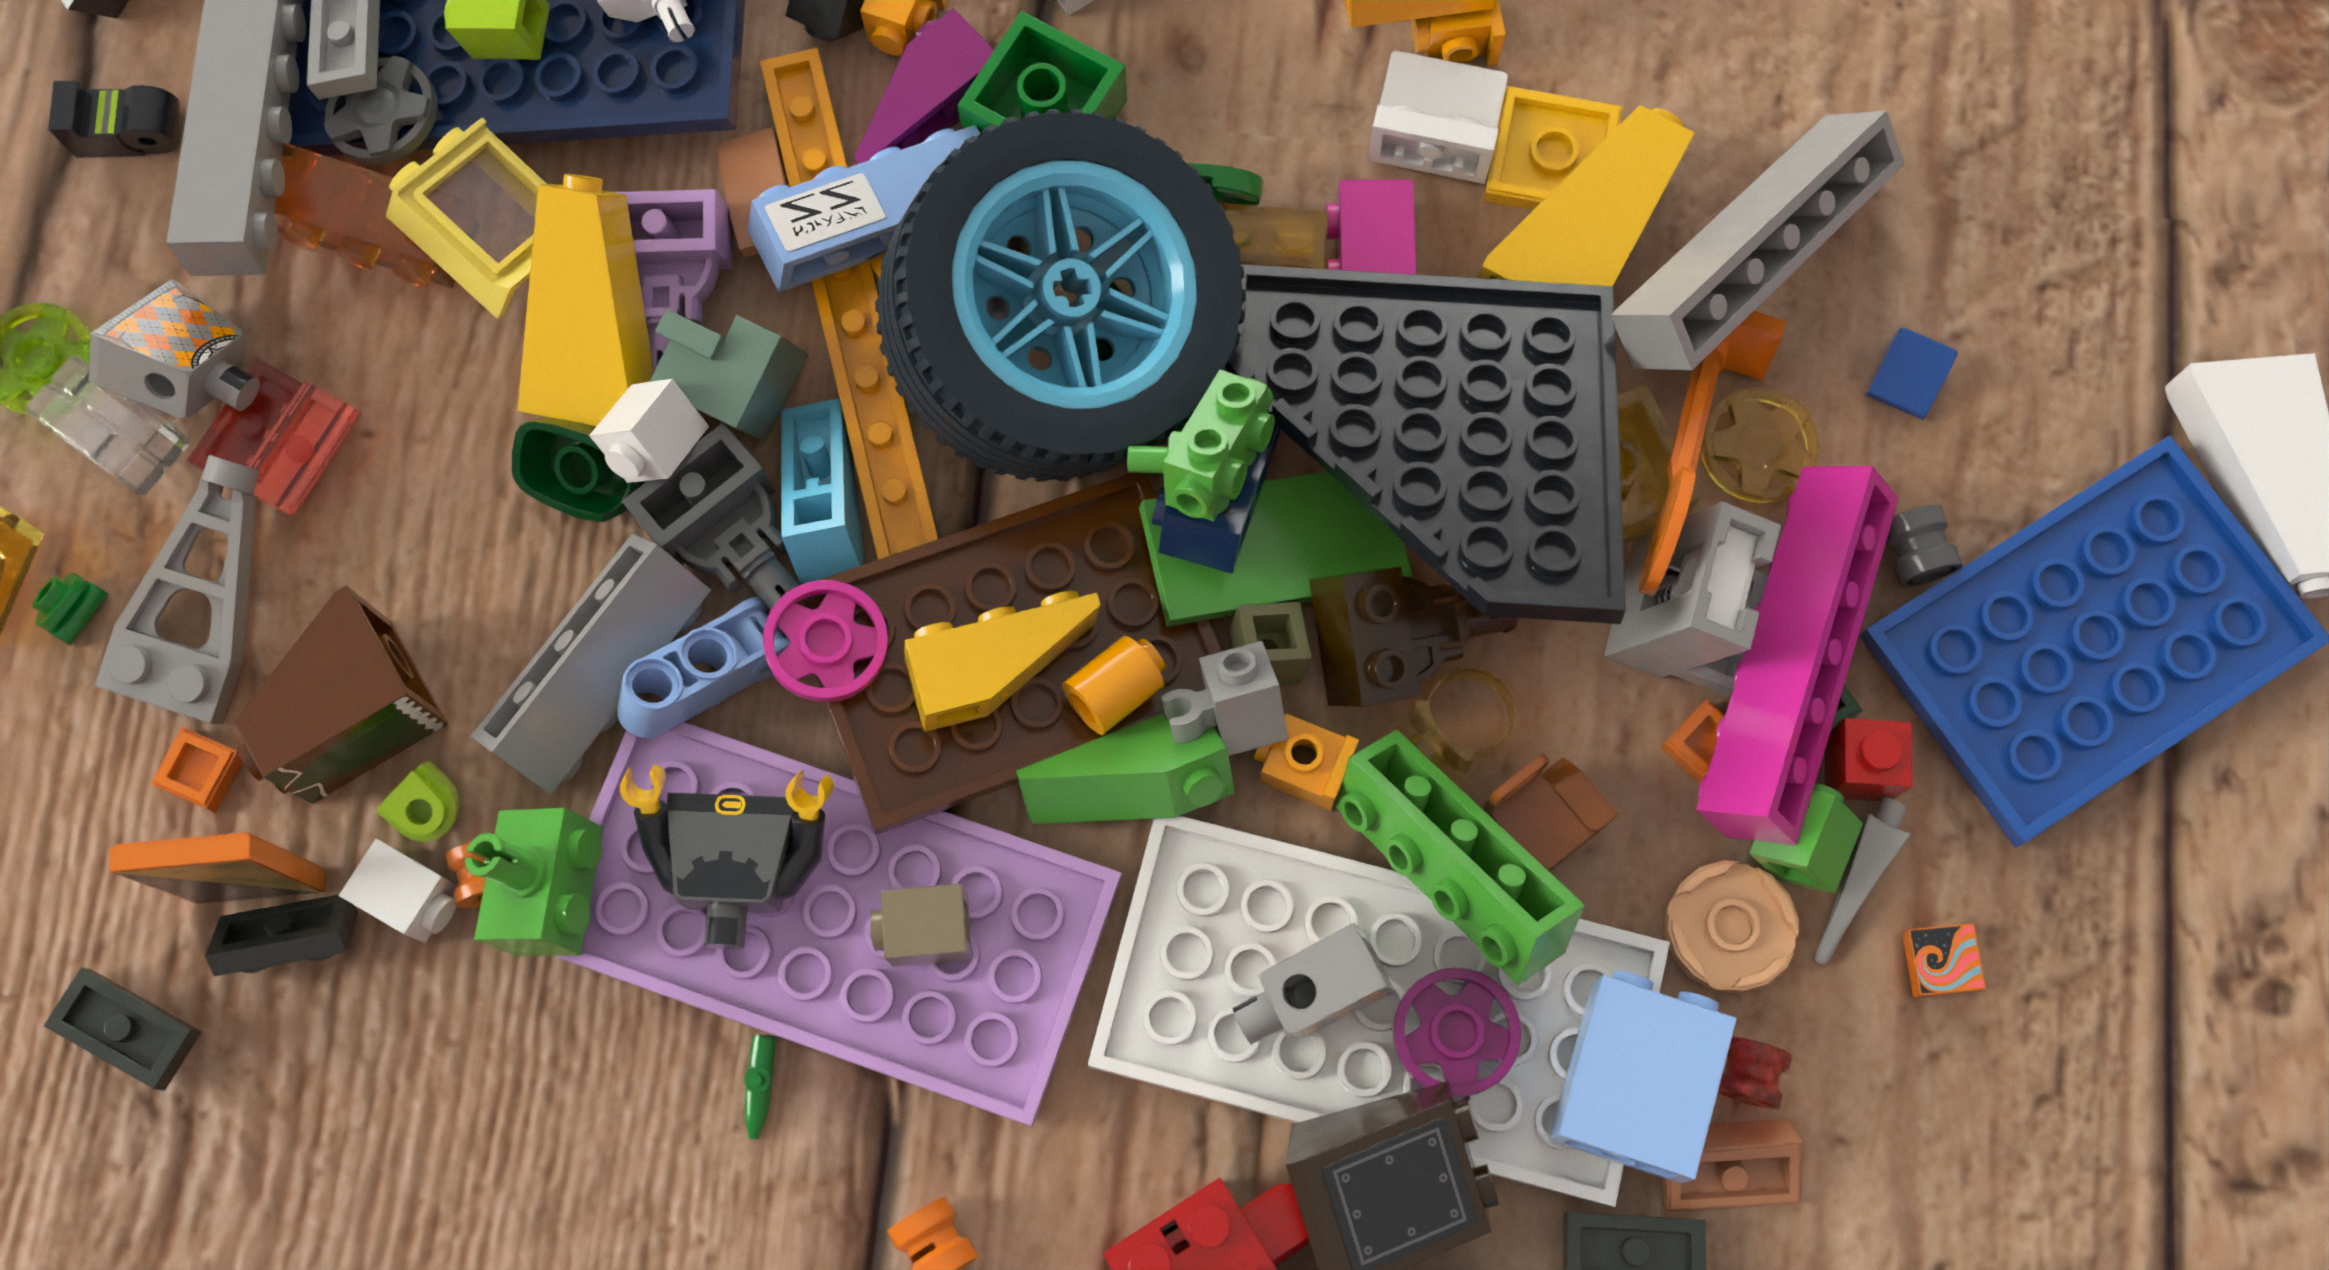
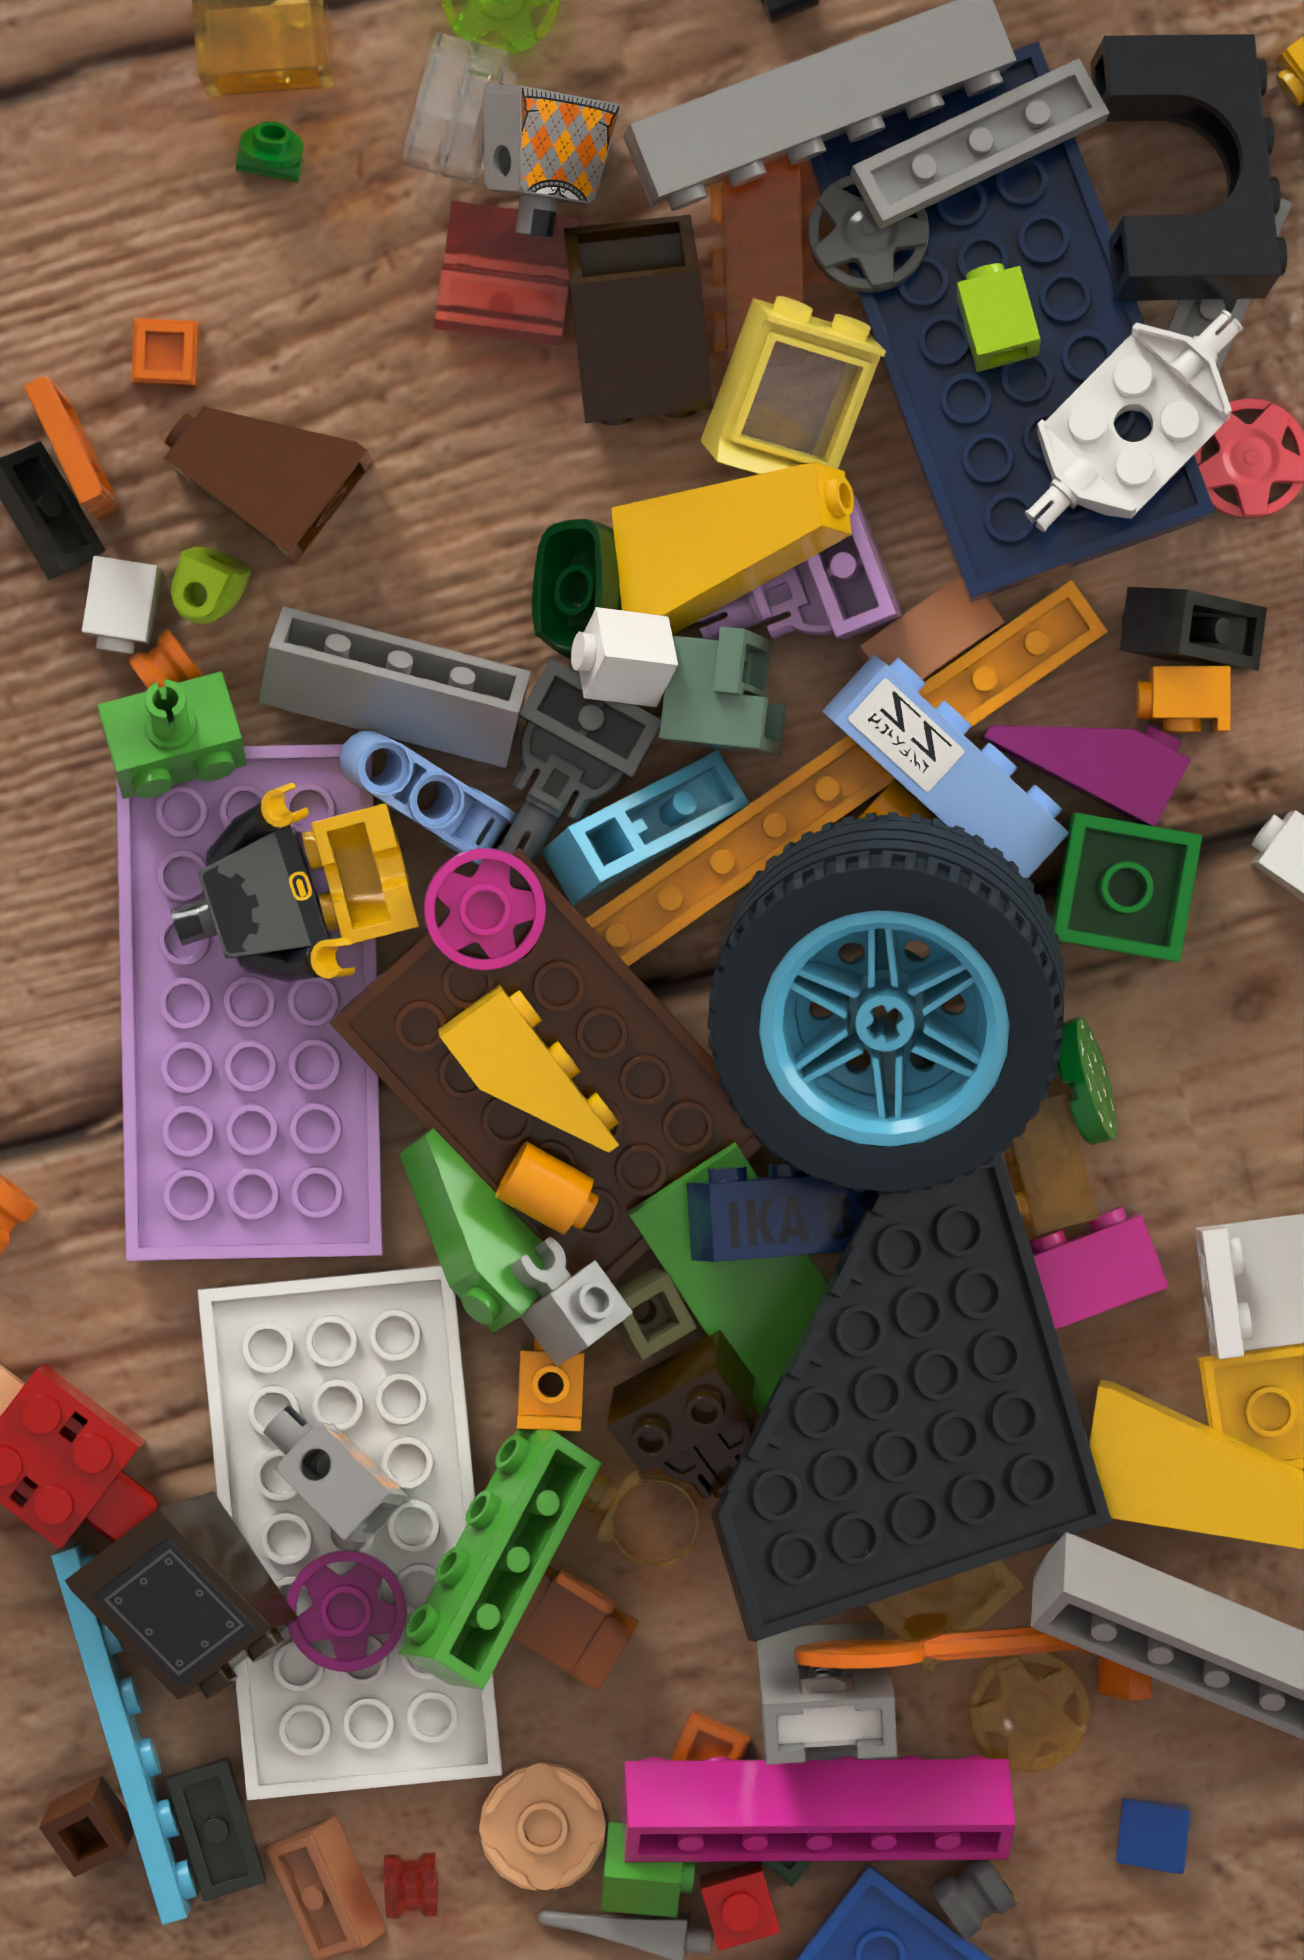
camera: 70 degrees right, 15 degrees up
light grey plate [94,455,261,724] -> none
green helmet [744,1034,777,1139] -> none
dark tan brick [870,884,972,967] -> none
bright green brick [1127,370,1275,521] -> none
light blue brick [1549,971,1737,1184] -> none
none -> yellow cylinder [302,803,419,946]
none -> dark brown slope [564,214,713,425]

